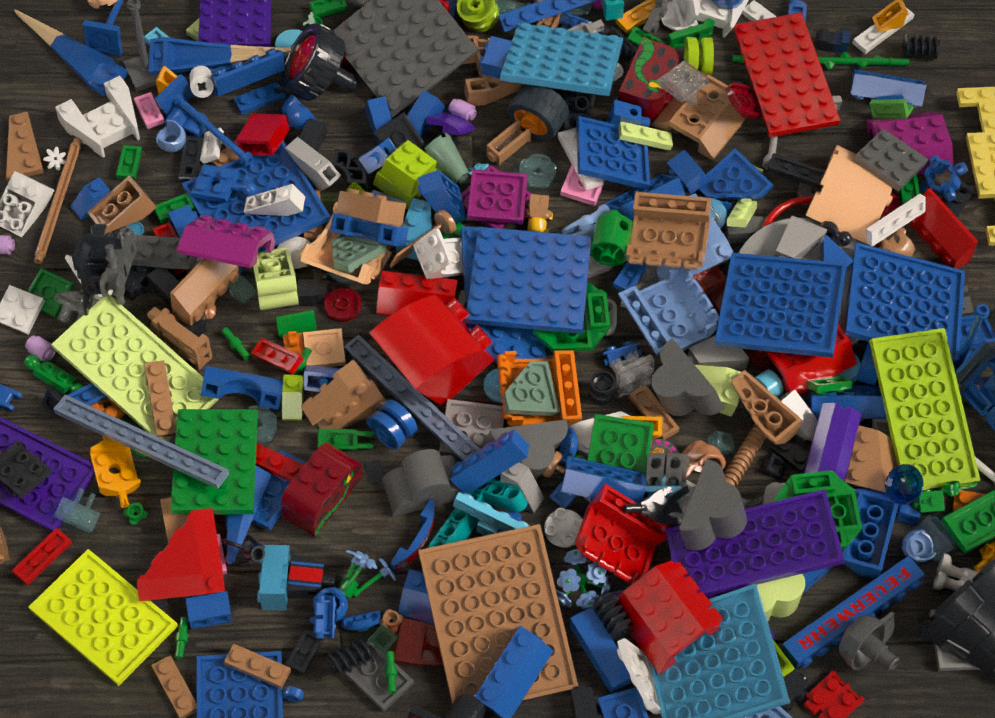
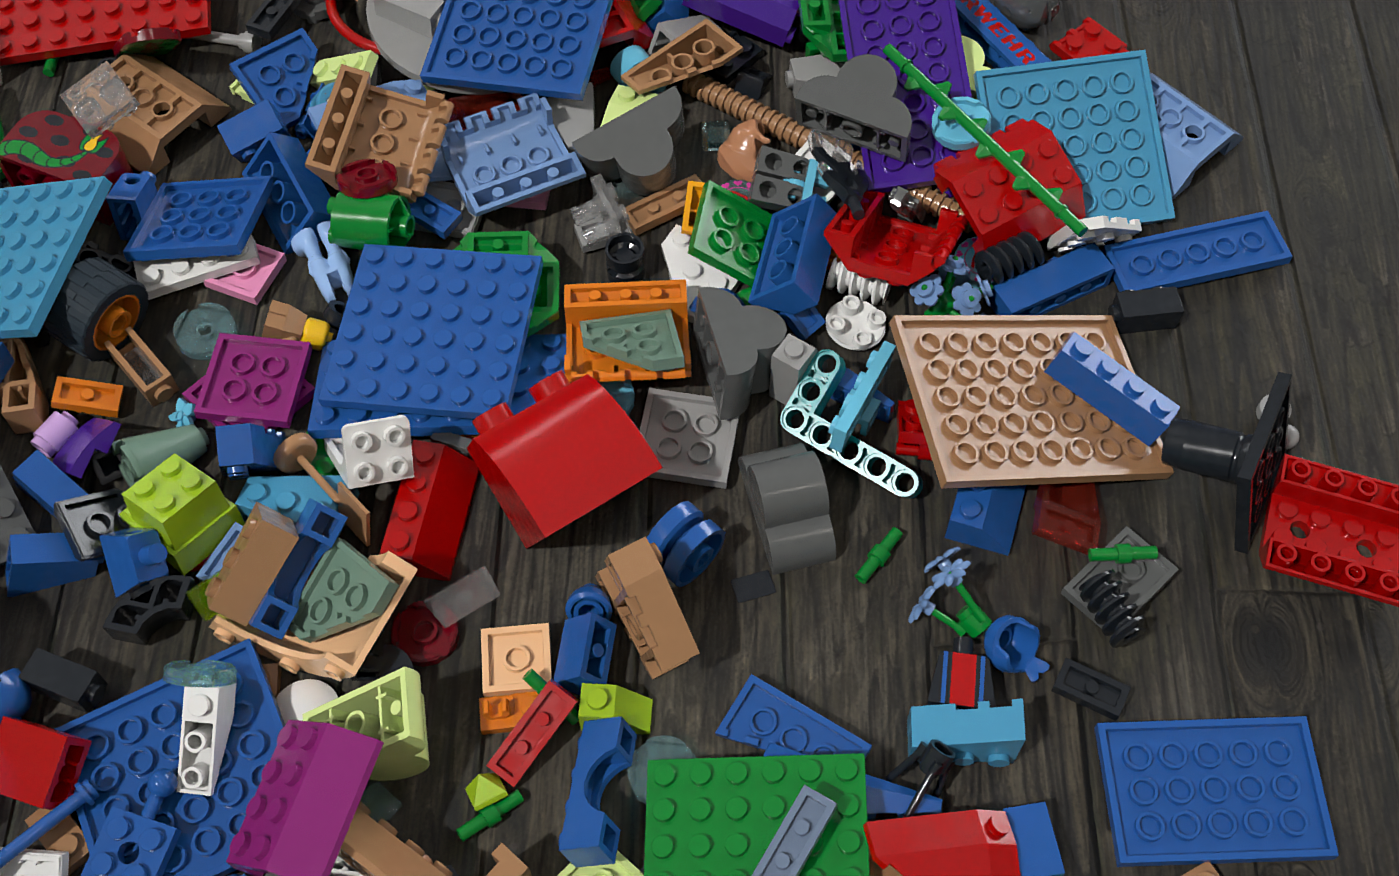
camera: 85 degrees left, 0 degrees up
medium nougat plate [224,644,291,689] -> none
red plate [256,443,304,482] -> none
green slope [276,310,317,339] -> none
dark red brick [281,442,363,537] -> none
blue tile [282,686,304,703] -> none
light grey slope [284,137,341,191] -> none
blue hinge [314,594,336,638] -> none
green hinge [317,428,374,450] -> none
blue plate [340,610,381,632] -> none
sand blue plate [344,335,481,461] -> none
clear green brick [368,623,399,654] -> none
medium nougat plate [379,609,404,633] -> none
blue slope [390,499,435,574] -> none
blue brick [450,429,530,494] -> none
blue hinge [600,341,642,368] -> none
yellowish green plate [618,122,673,150] -> none
lime wheel [684,37,714,76] -> none
none -> orange plate [51,376,123,418]
none -> clear light blue tile [163,660,237,688]
none -> dark red tile [336,159,398,198]
none -> clear slope [423,566,501,628]
none -> lime slope [465,773,508,811]
none -> green bar [855,527,903,584]
none -> green plant [883,44,1088,237]
none -> dark grey hinge [888,186,927,224]
none -> medium azure tile [932,97,991,150]

